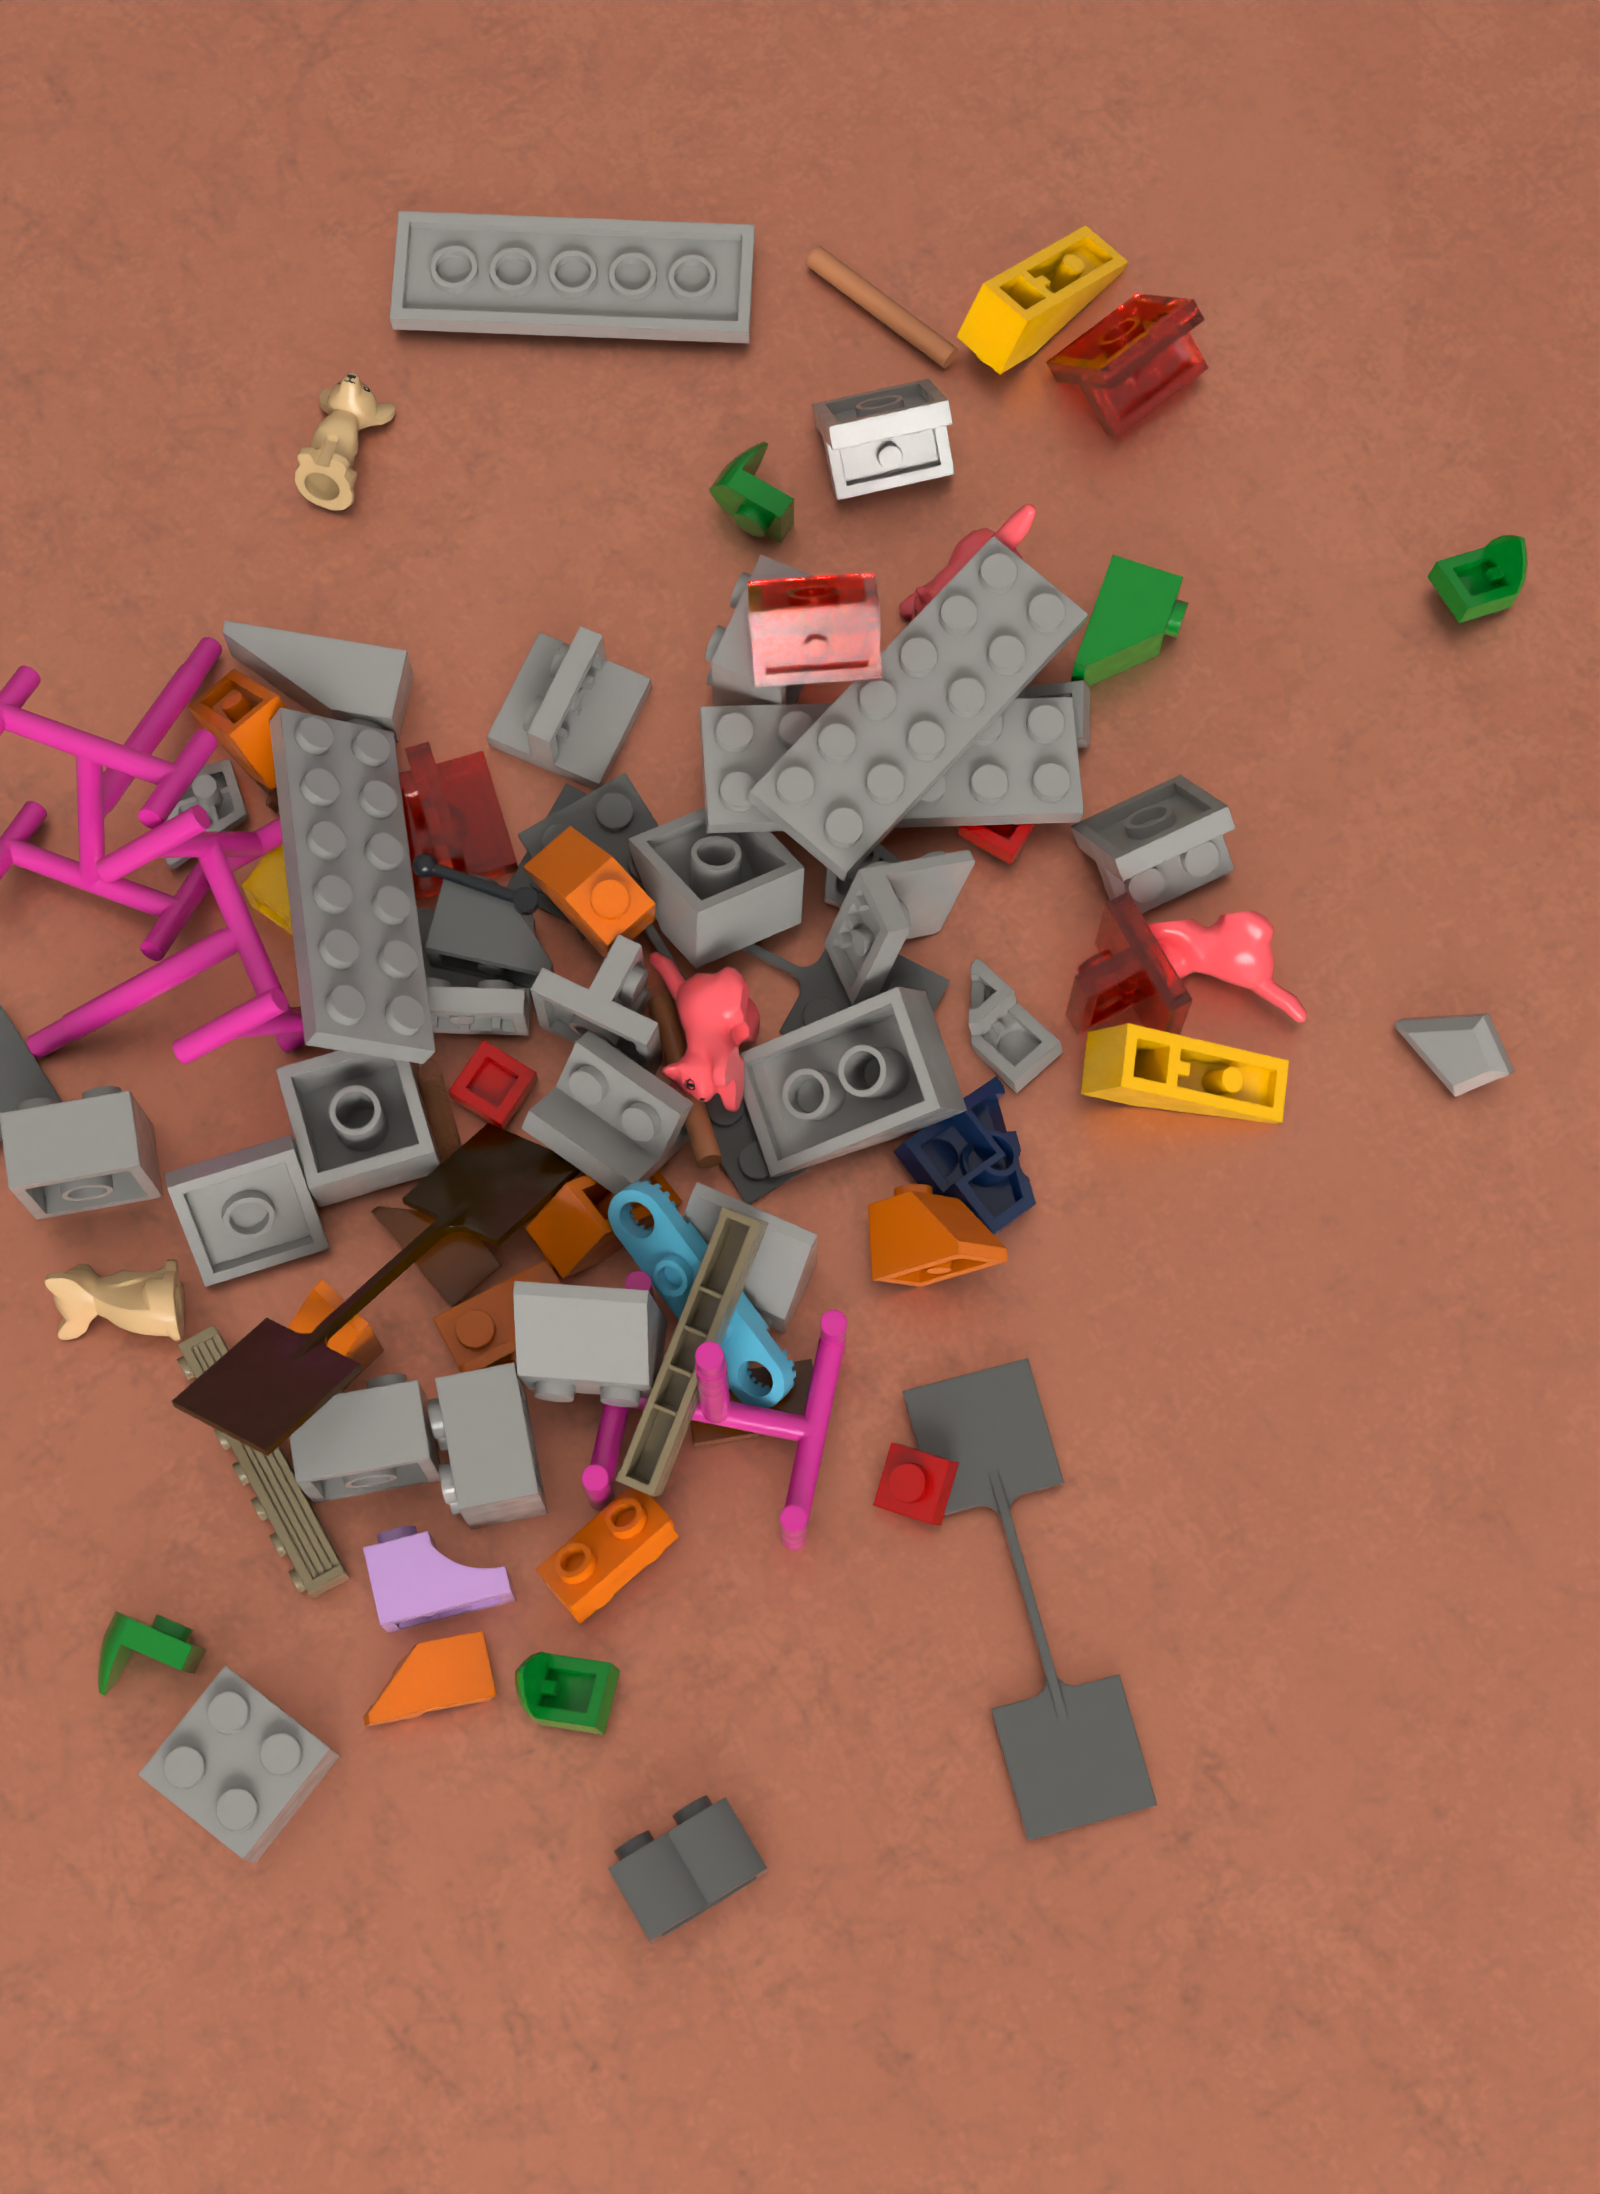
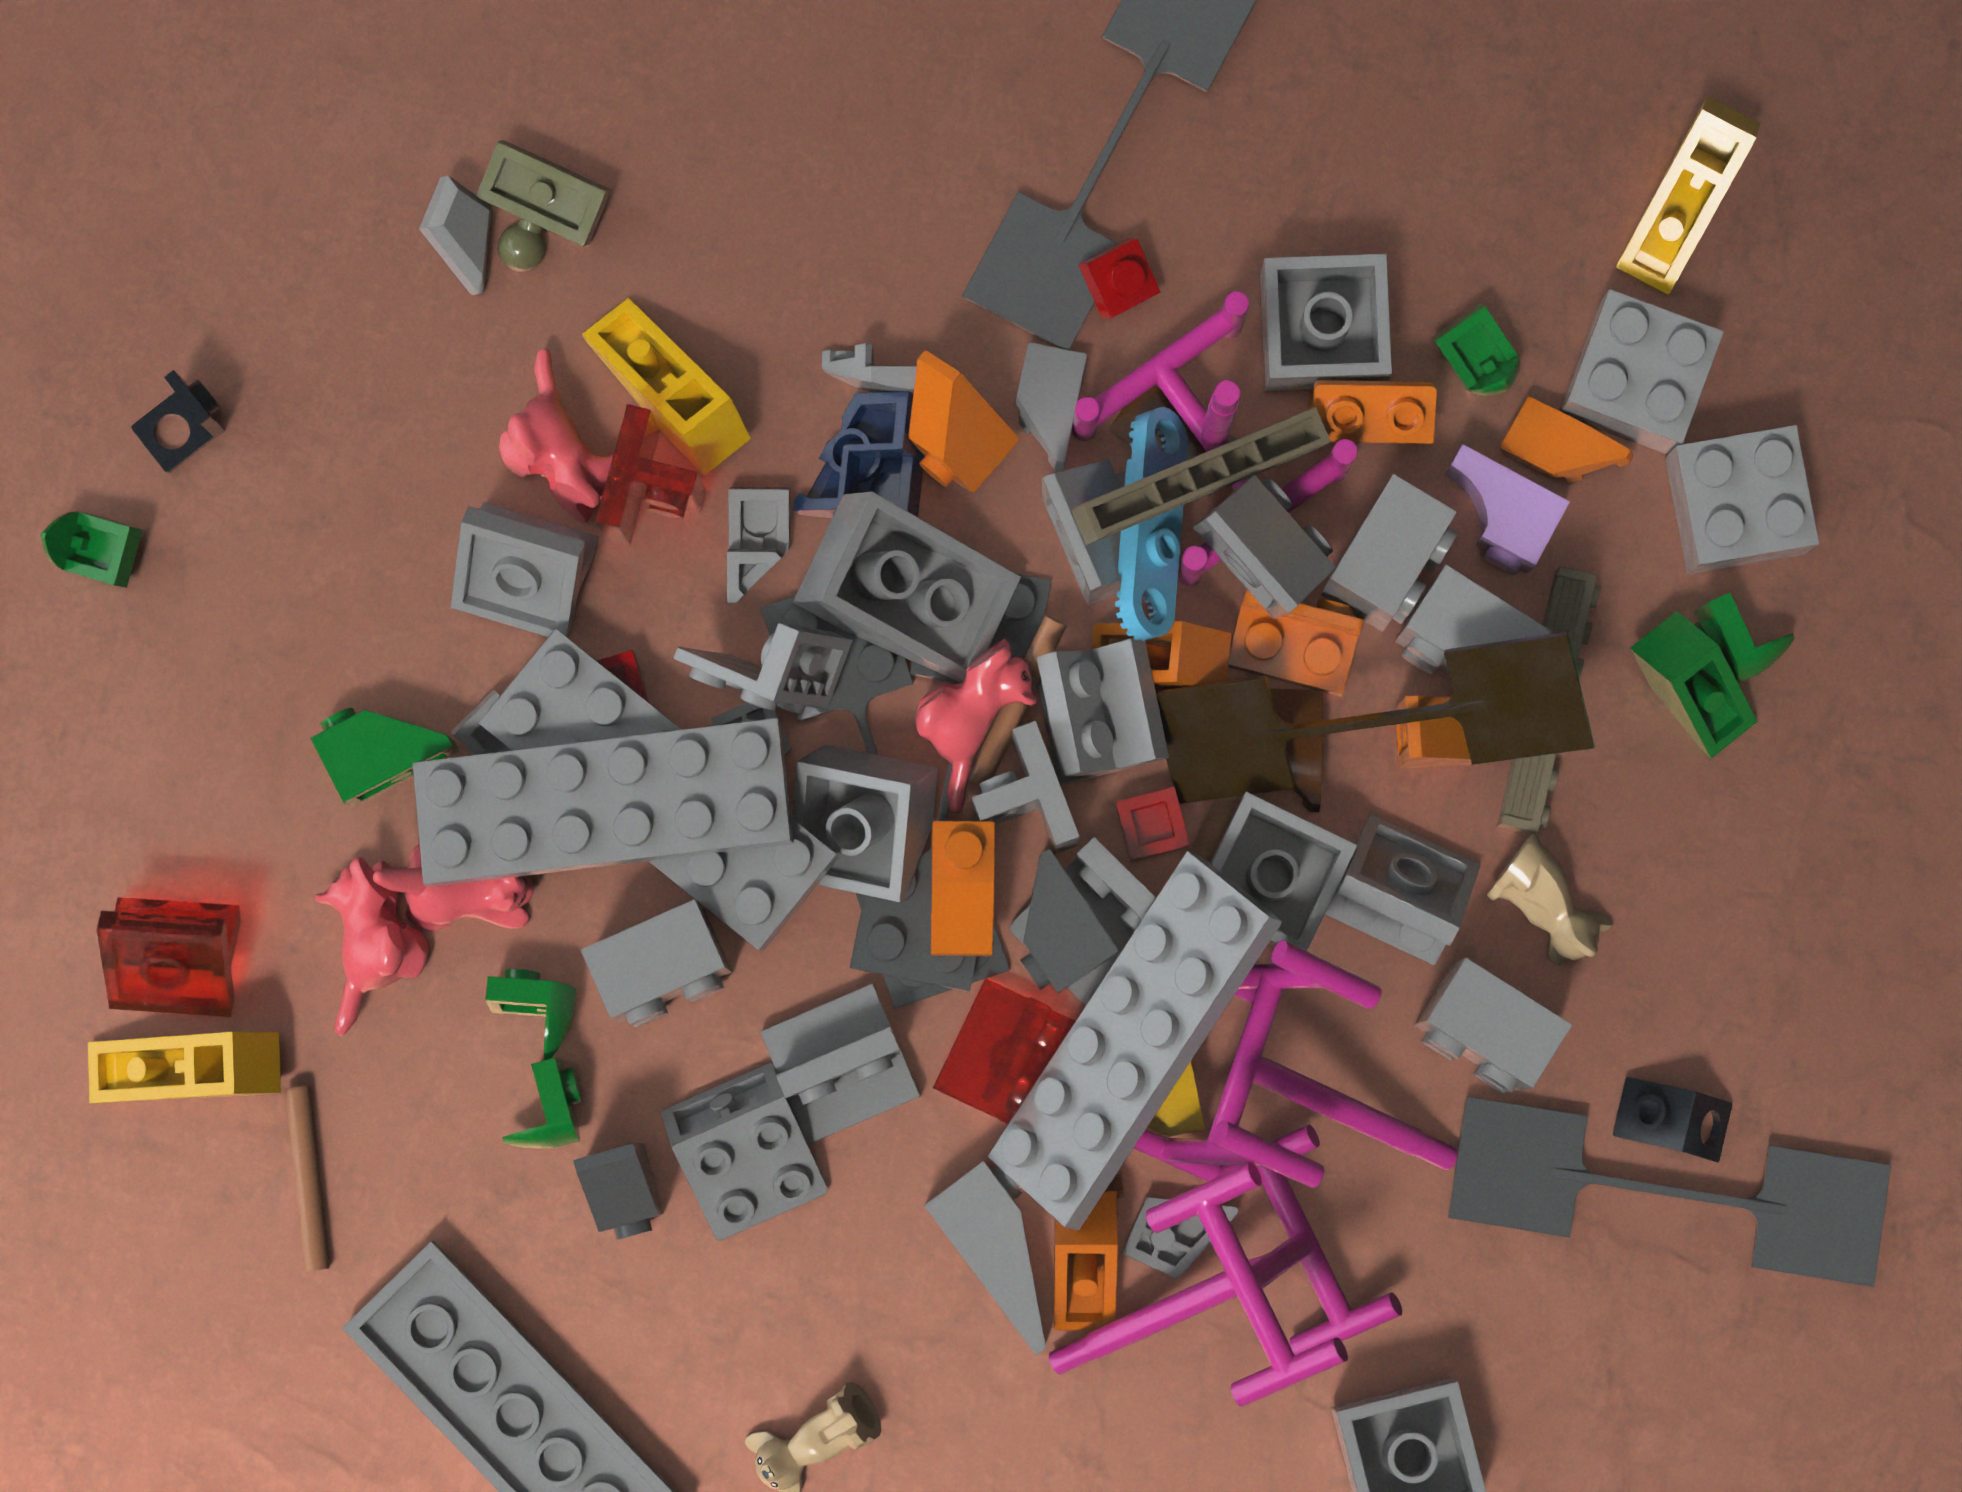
camera: 135 degrees left, 10 degrees up
black hinge [412,853,539,915] -> none
dark grey brick [608,1795,767,1944] -> none
clear red bracket [748,572,882,687] -> none
bracket [812,378,955,500] -> none
none -> black bracket [131,370,225,474]
none -> coral animal [315,857,429,1036]
none -> olive plate [476,140,611,272]
none -> green plate [485,969,576,1060]
none -> dark grey slope [573,1143,663,1240]
none -> light grey bracket [660,1062,828,1240]
none -> light grey slope [822,343,917,394]
none -> light grey slope [1016,342,1087,471]
none -> light grey brick [1260,254,1392,391]
none -> light grey brick [1560,289,1724,455]
none -> yellow slope [1616,96,1761,295]
none -> green slope [1630,611,1758,759]

